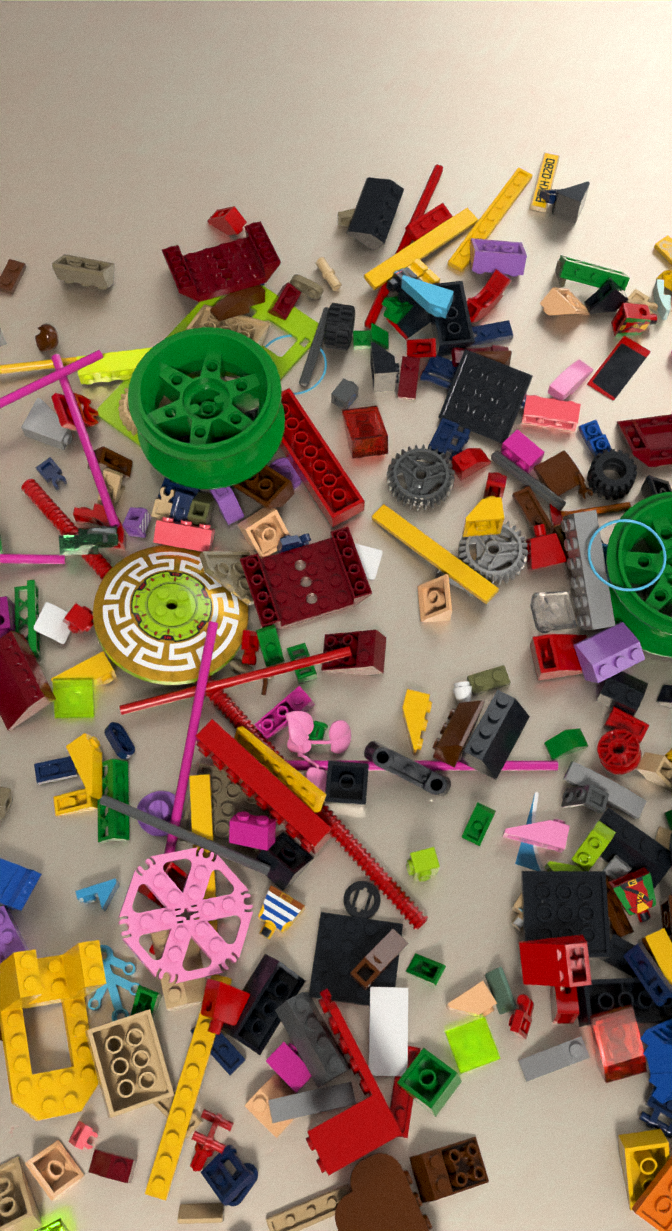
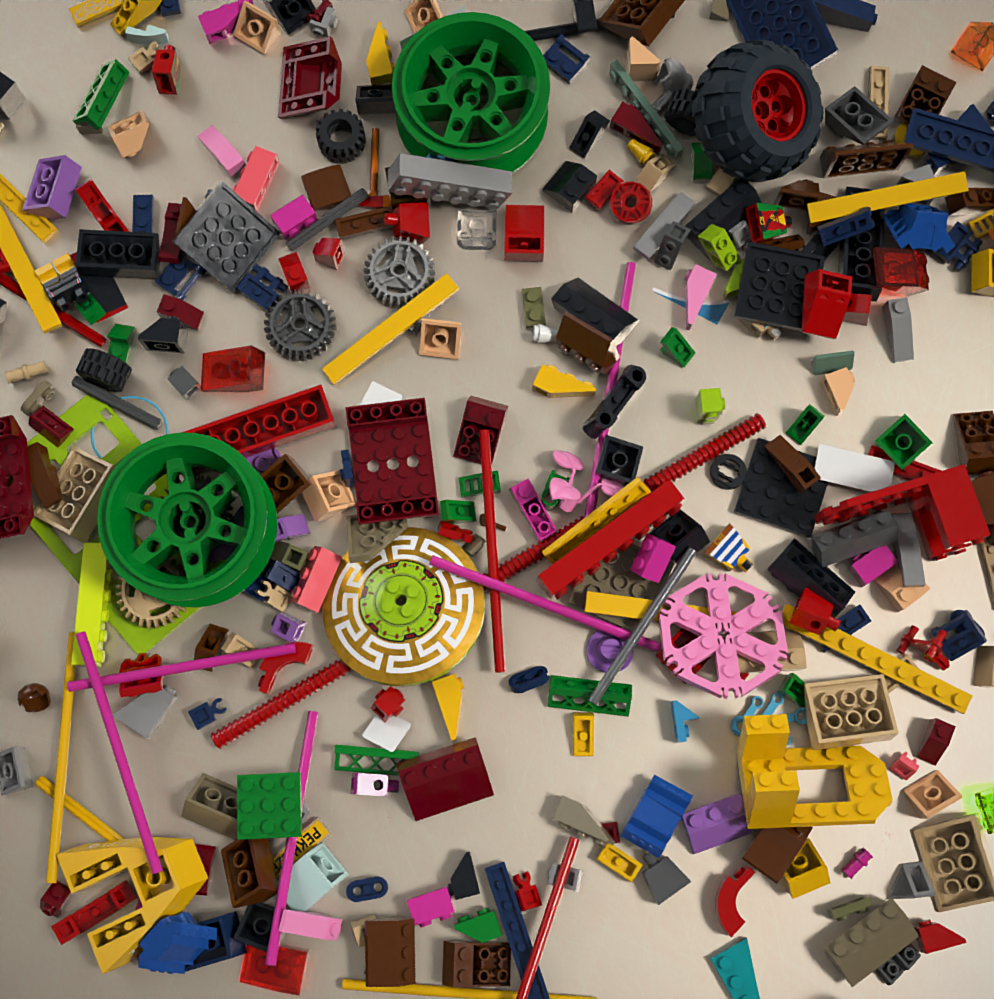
camera: 80 degrees left, 10 degrees up
dark blue plate [34,756,78,785] -> none
clear neon green tile [52,678,95,718] -> none
clear green plate [59,526,118,556] -> none
yellow slope [66,733,102,799] -> none
medium azure slope [401,275,454,318] -> none
red slope [407,338,436,358] -> none
clear neon green tile [444,1017,501,1074] -> none
yellow slope [462,496,504,537] -> none
red plate [509,994,534,1040] -> none
green slope [544,728,588,761] -> none
medium lavender slope [574,622,645,683] -> none
reddish brown hand [577,473,593,499] -> none
blue slope [578,420,612,457] -> none
black slope [584,279,629,314] -> none
black sticker [587,336,651,401] -> none
medium azure piece [587,519,666,591] -> none

